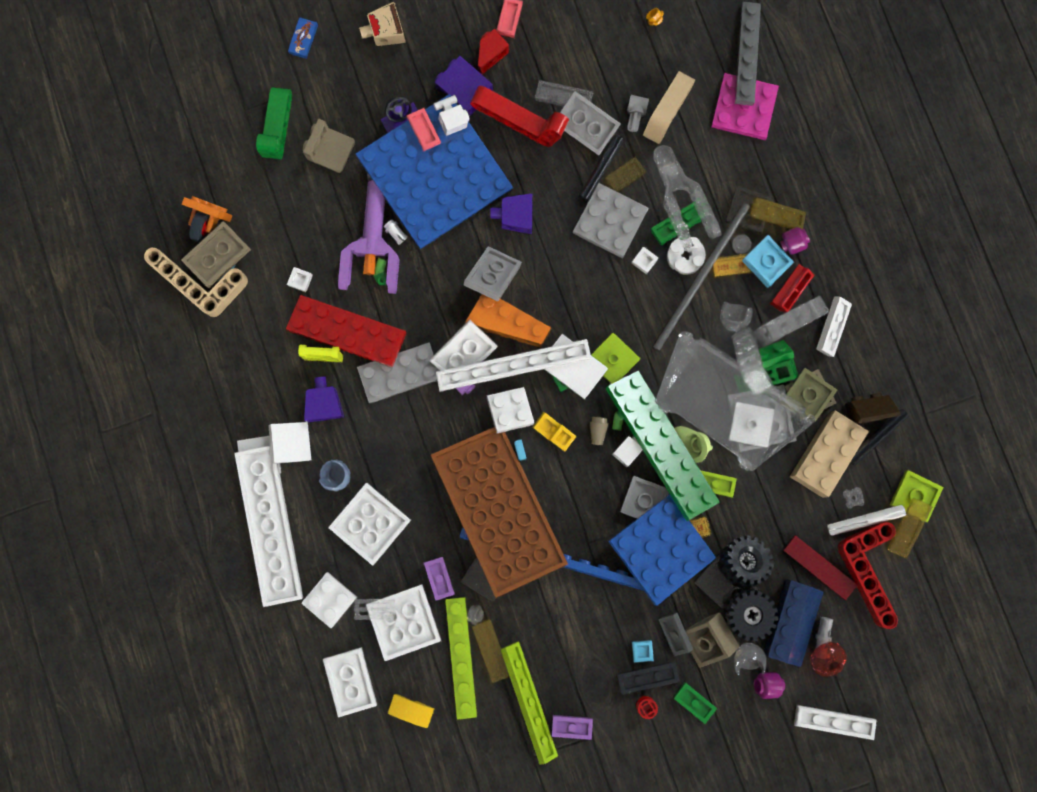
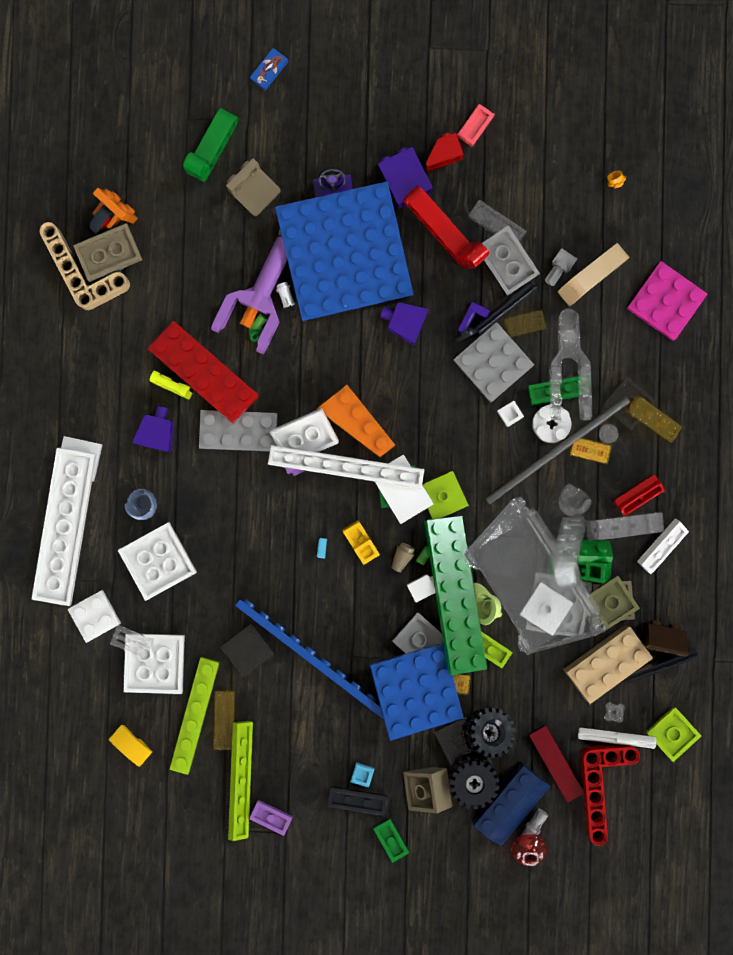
camera: 25 degrees right, 5 degrees up
white tile [268,422,311,464] -> none
white plate [287,267,313,292] -> none
white tile [323,647,377,717] -> none
tan torso [359,2,405,46] -> none
coral tile [407,108,441,151] -> none
medium lavender plate [424,557,455,600] -> none
dark orange plate [431,427,568,599] -> none
white brick [433,95,469,136] -> none
light grey plate [464,246,522,301] -> none
clear plate [467,605,483,625] -> none
white plate [487,387,534,433] -> none
red wheel [636,696,658,719] -> none
dark grey plate [658,613,693,656] -> none
dark grey plate [734,2,761,106] -> none
clear hair [734,643,767,675] -> none
medium azure plate [742,235,794,288] -> none
magenta head [754,672,785,699] -> none
magenta head [780,227,810,255] -> none
white tile [794,705,877,740] -> none
clear yellow tile [887,498,933,559] -> none
none -> dark purple piece [453,302,490,343]

